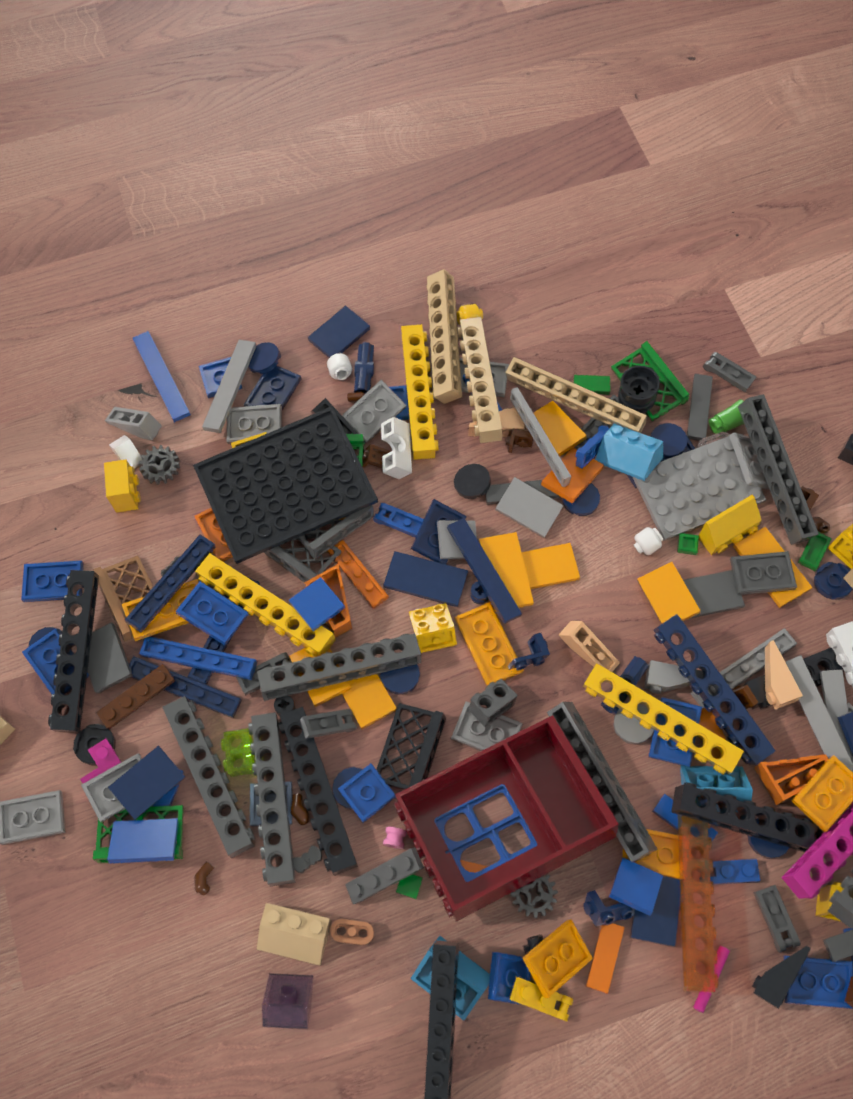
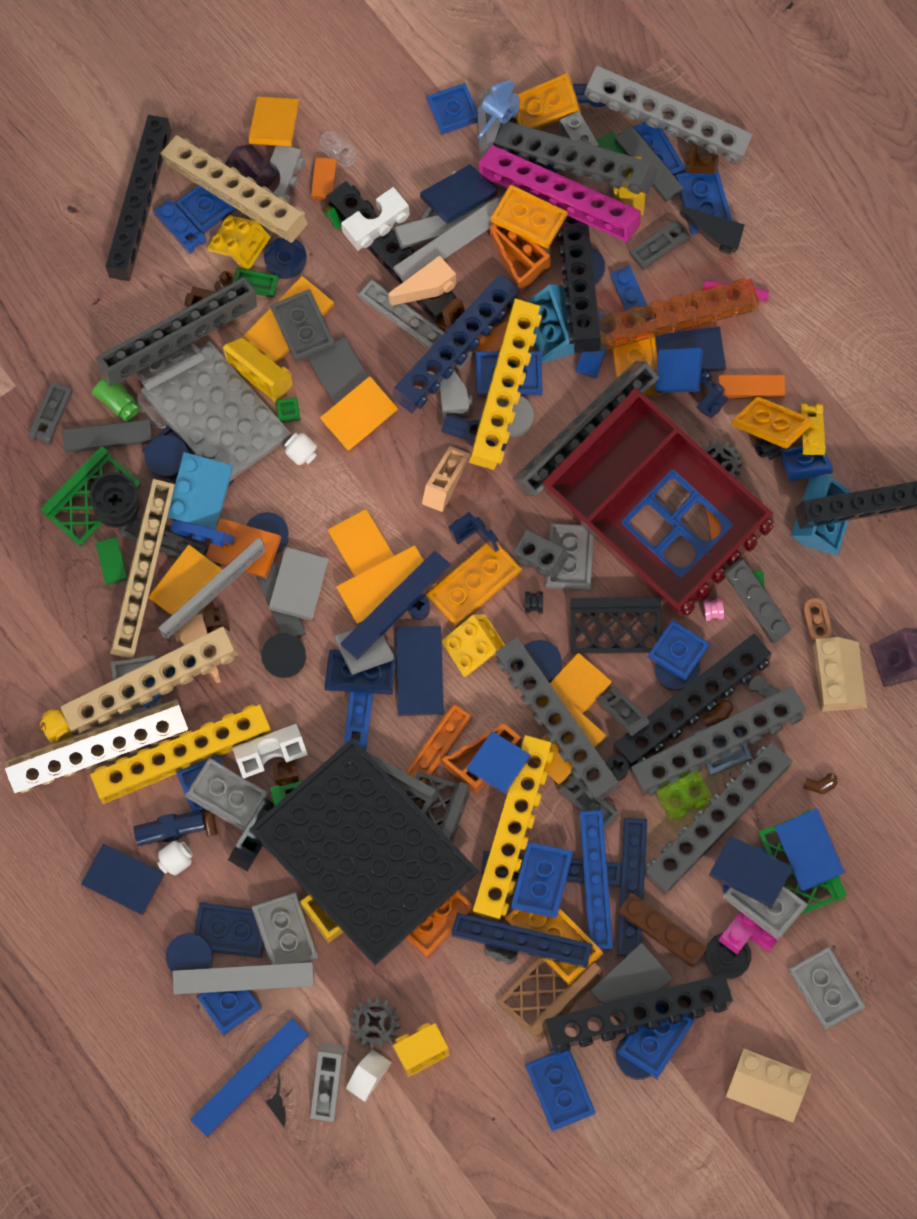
camera: 105 degrees left, 5 degrees up
none -> black wheel [525,591,543,614]

